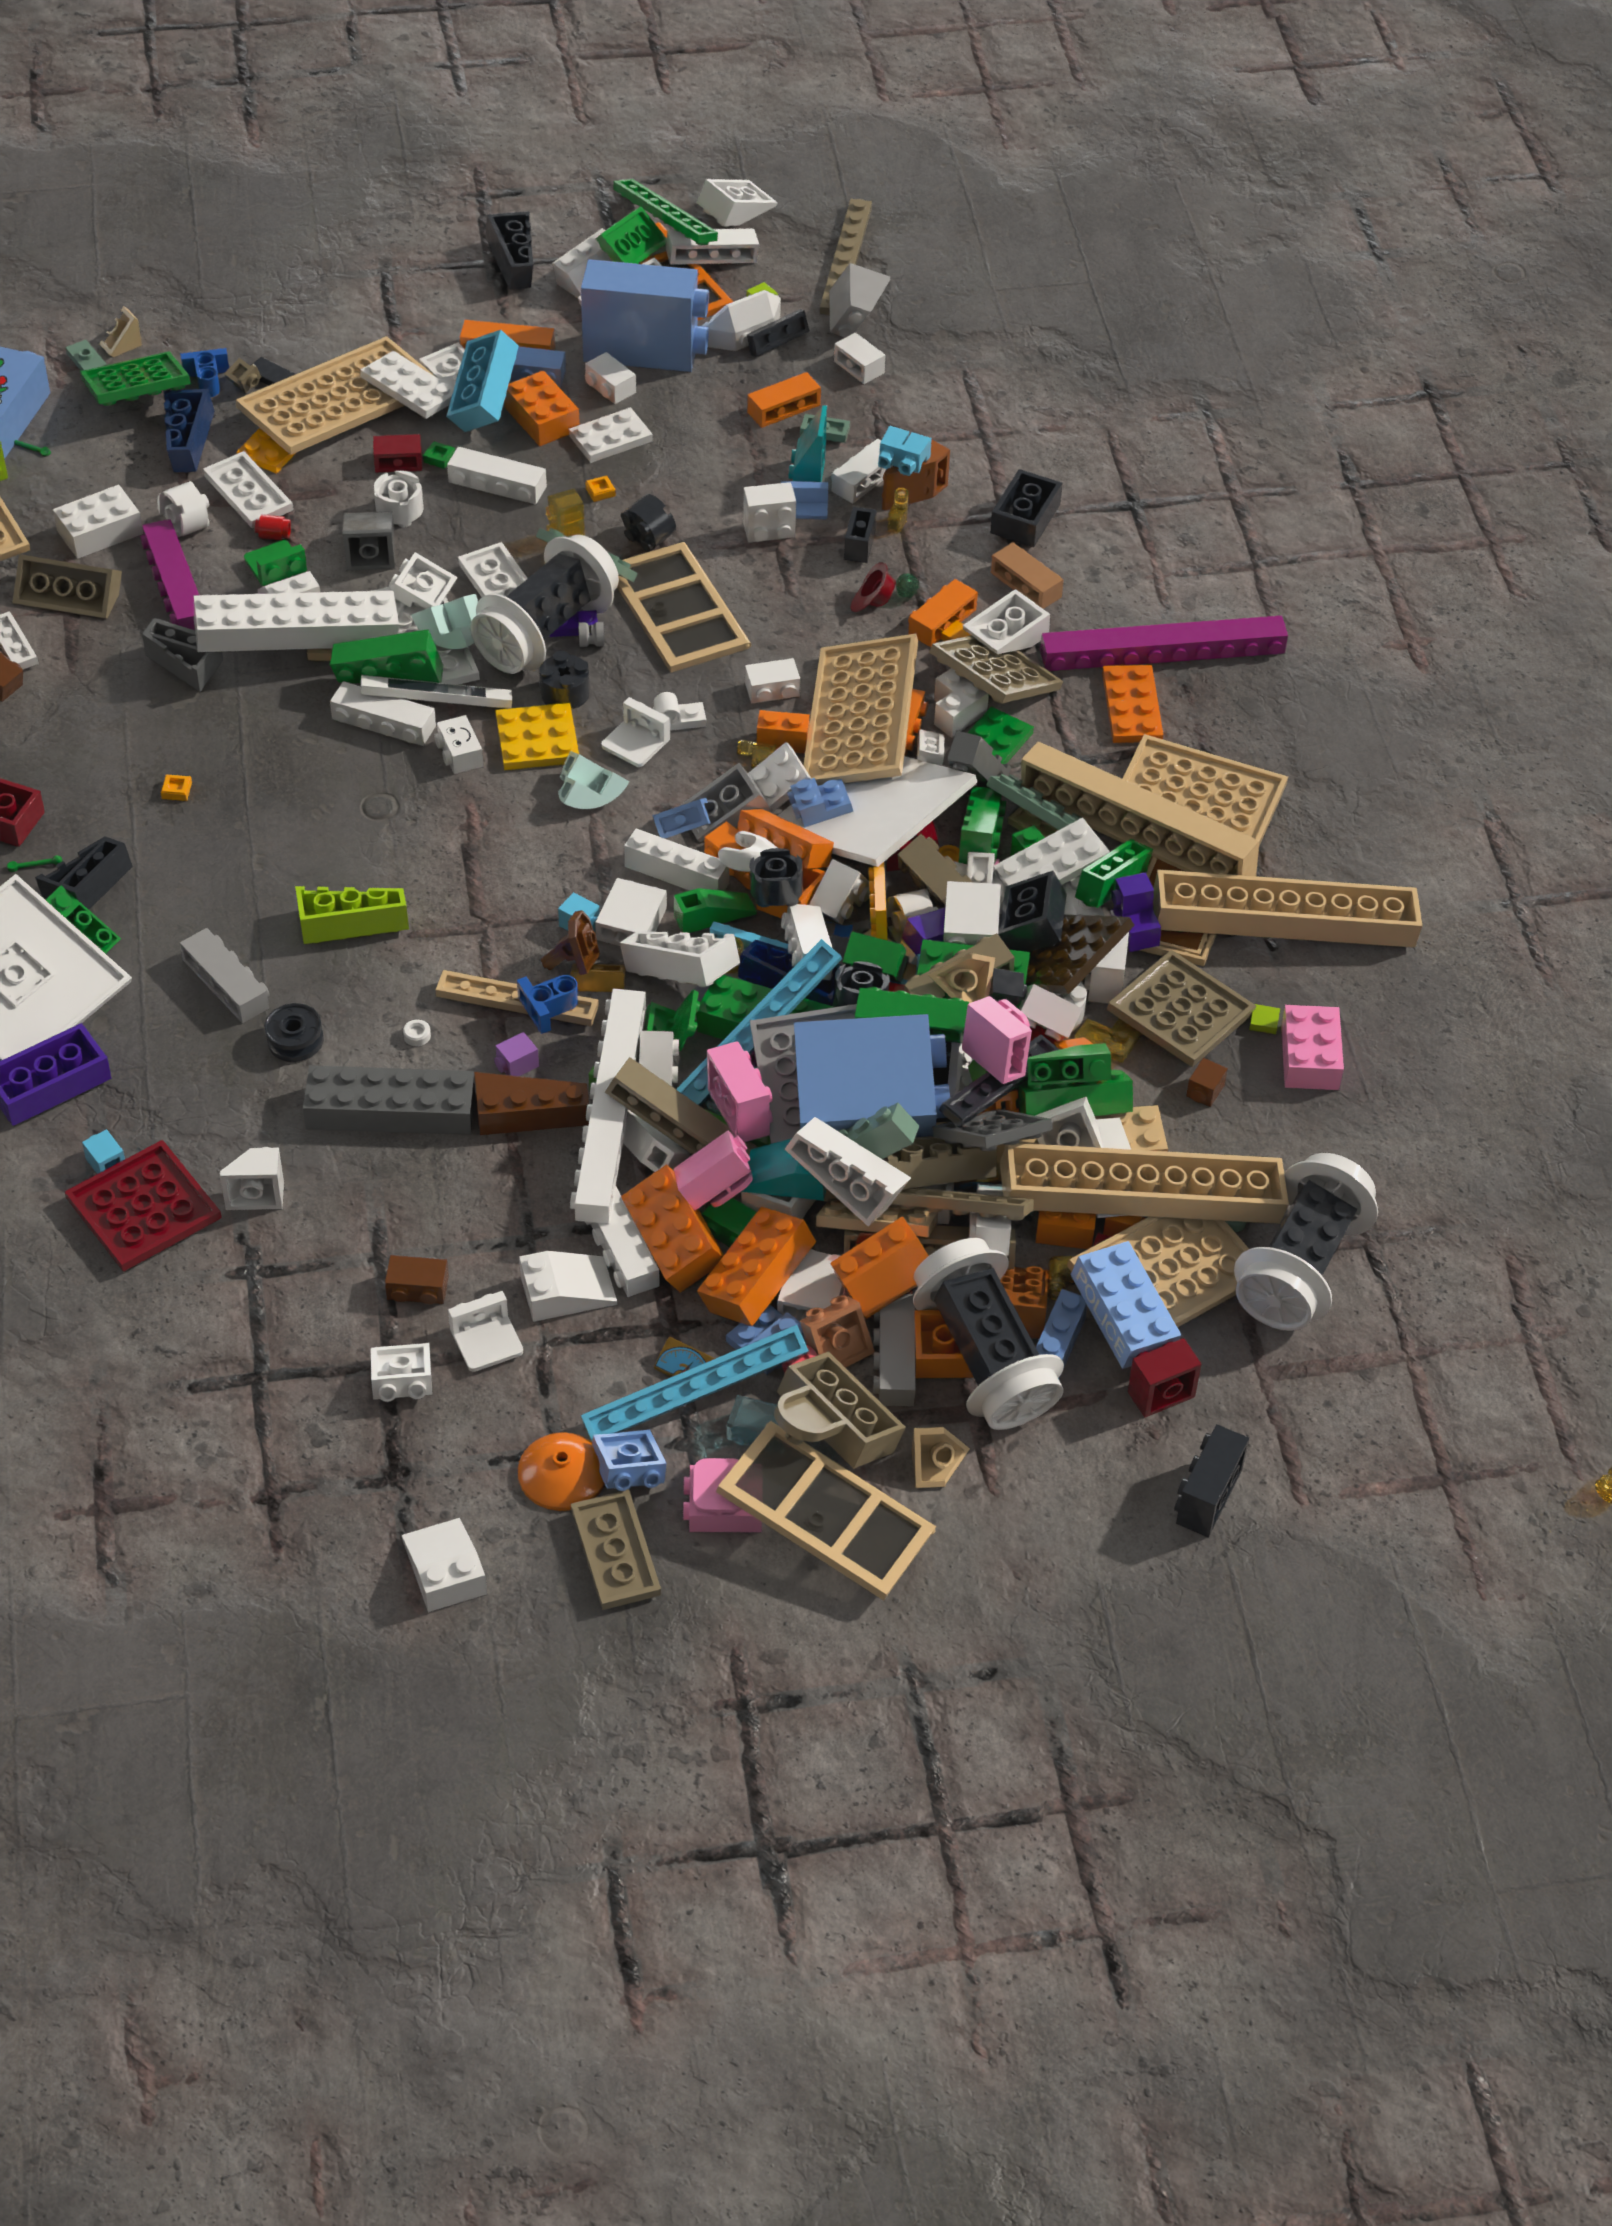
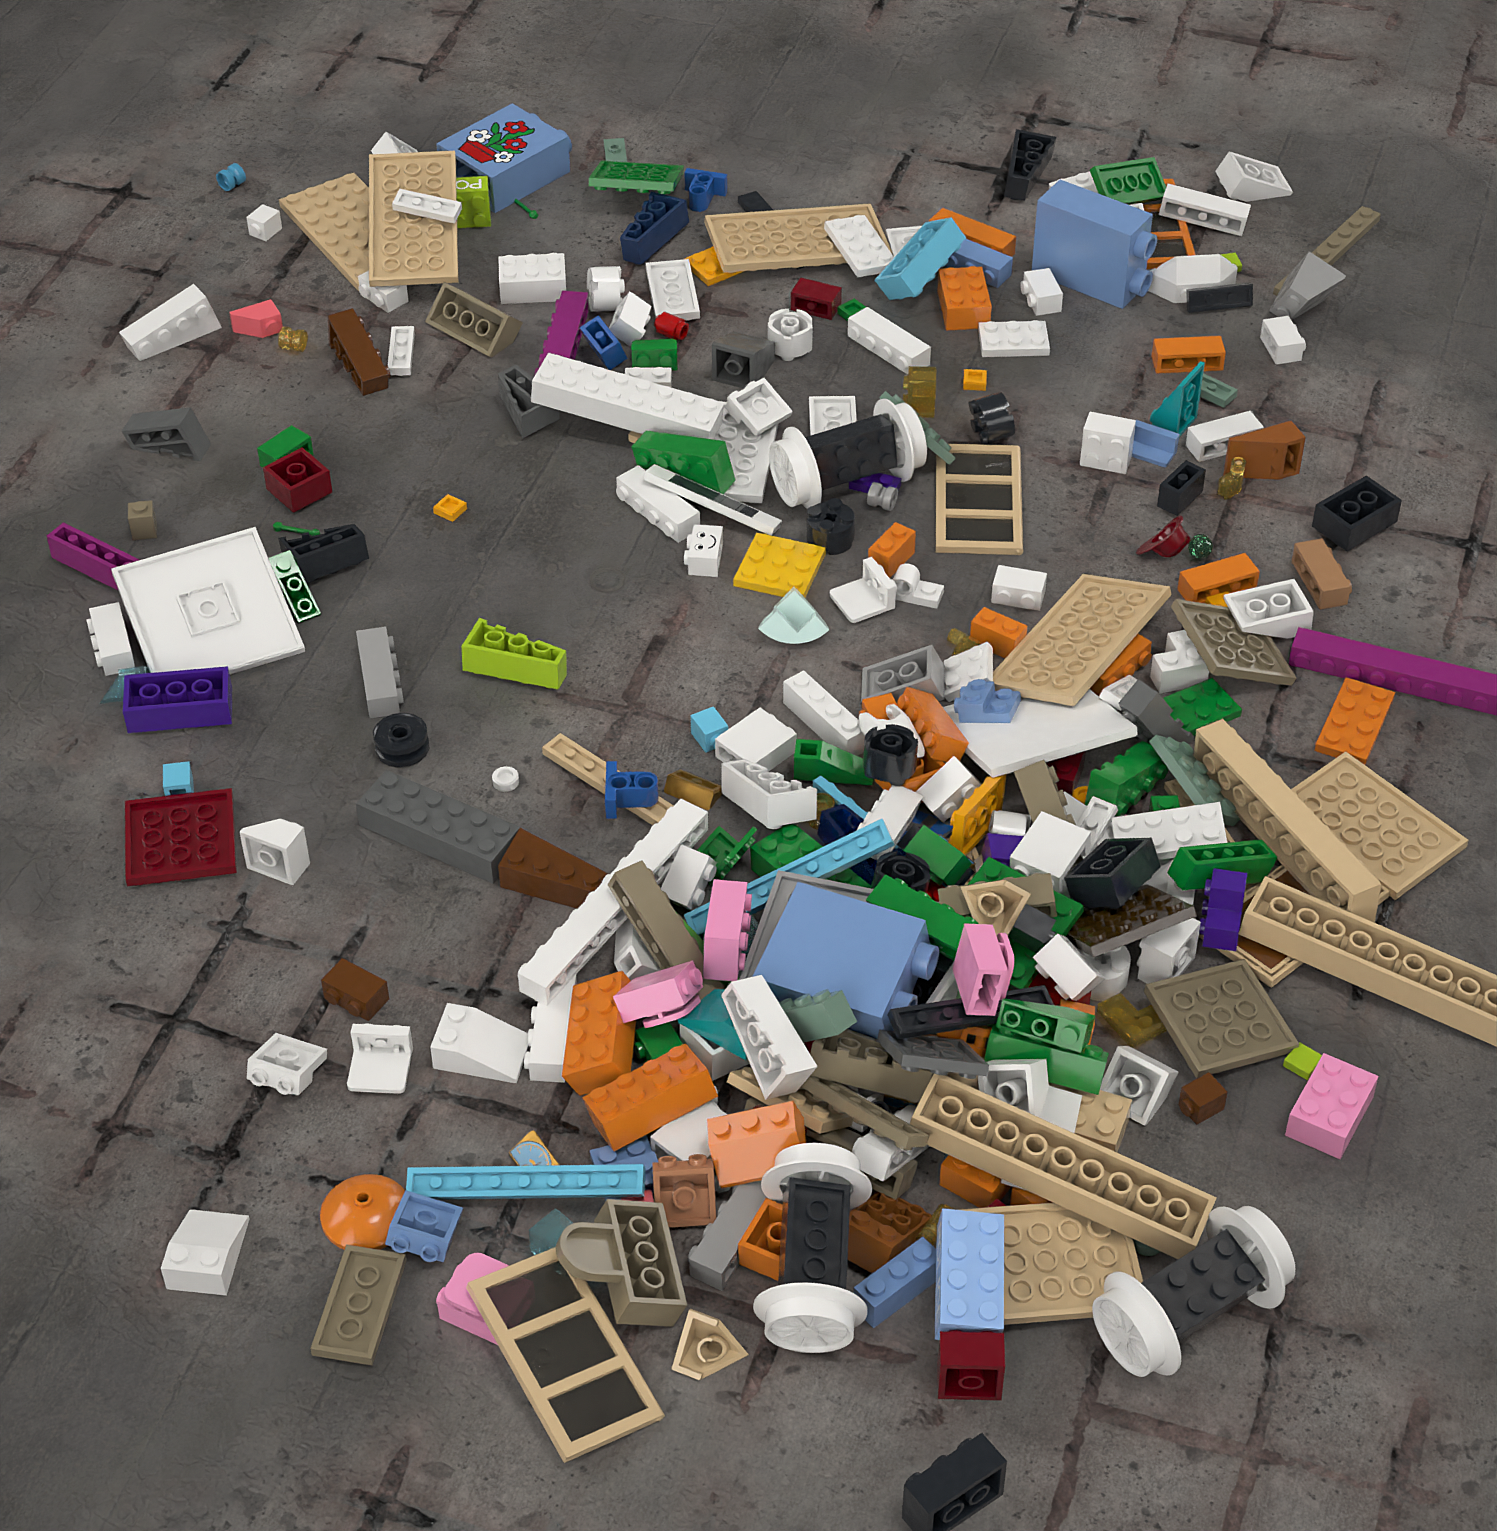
camera: 30 degrees right, 5 degrees down
tan slope [99,306,142,357] -> none
dark tan bracket [224,358,261,393] -> none
light aqua brick [411,594,478,649] -> none
medium lavender brick [494,1032,539,1076] -> none
reddish brown piece [541,910,600,975] -> none
green plate [613,179,718,245] -> none
medium blue panel [653,798,710,839] -> none
medium azure hips [878,426,932,476] -> none
none -> blue brick [580,315,628,370]
none -> white brick [609,291,651,346]
none -> orange brick [868,522,916,578]
none -> white slope [1100,1046,1178,1126]

